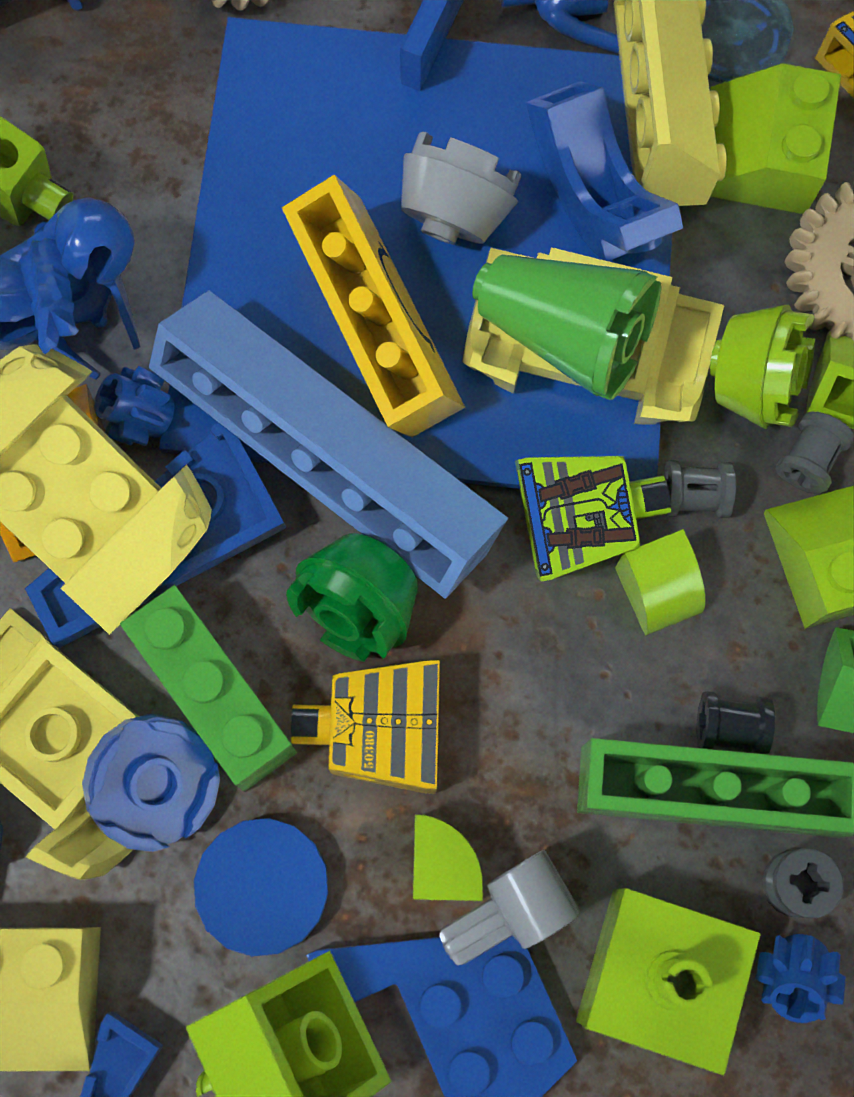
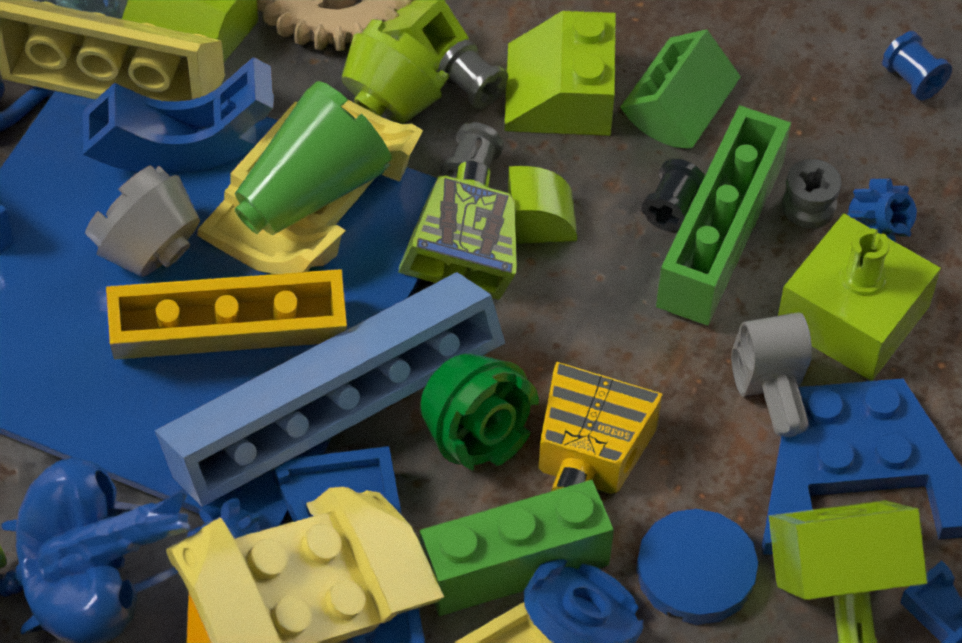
camera: 70 degrees left, 20 degrees down
lime brick [413,815,483,901] -> none

